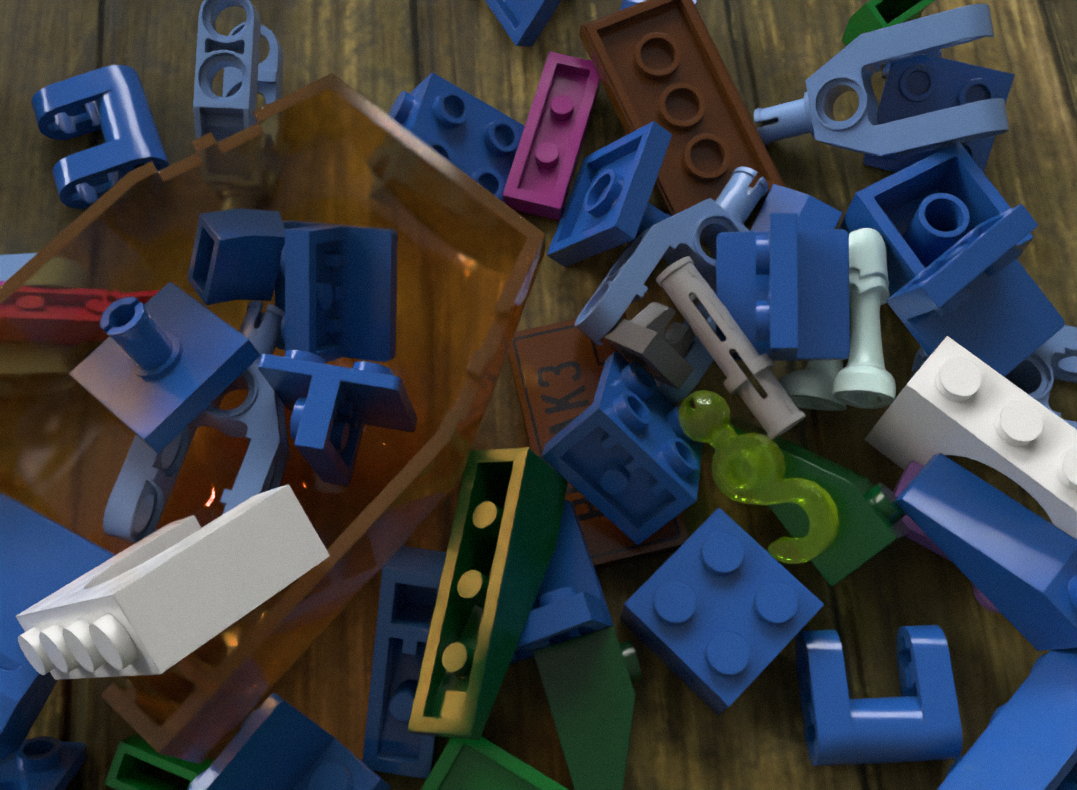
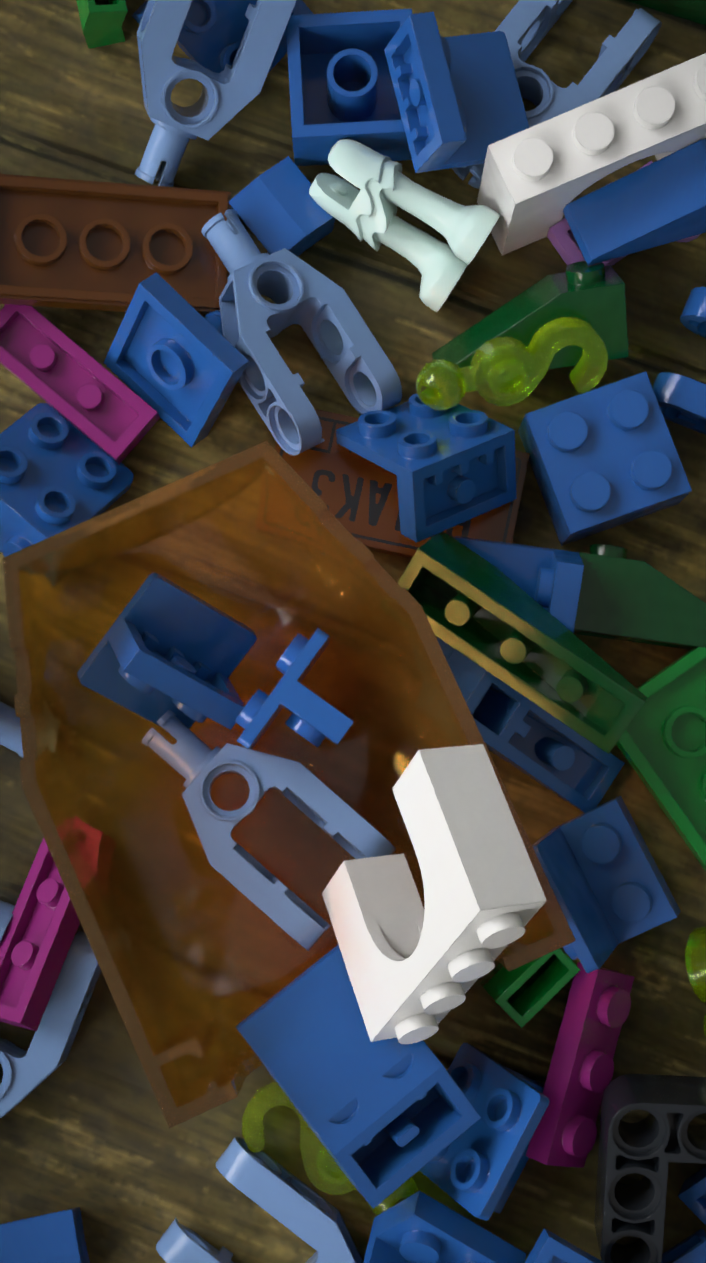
camera: 65 degrees left, 15 degrees up
blue tile [69,281,260,454] -> none
blue piece [187,208,285,306] -> none
dark grey tile [604,302,695,390] -> none
light grey pin [656,256,806,441] -> none
blue bracket [716,212,850,361] -> none

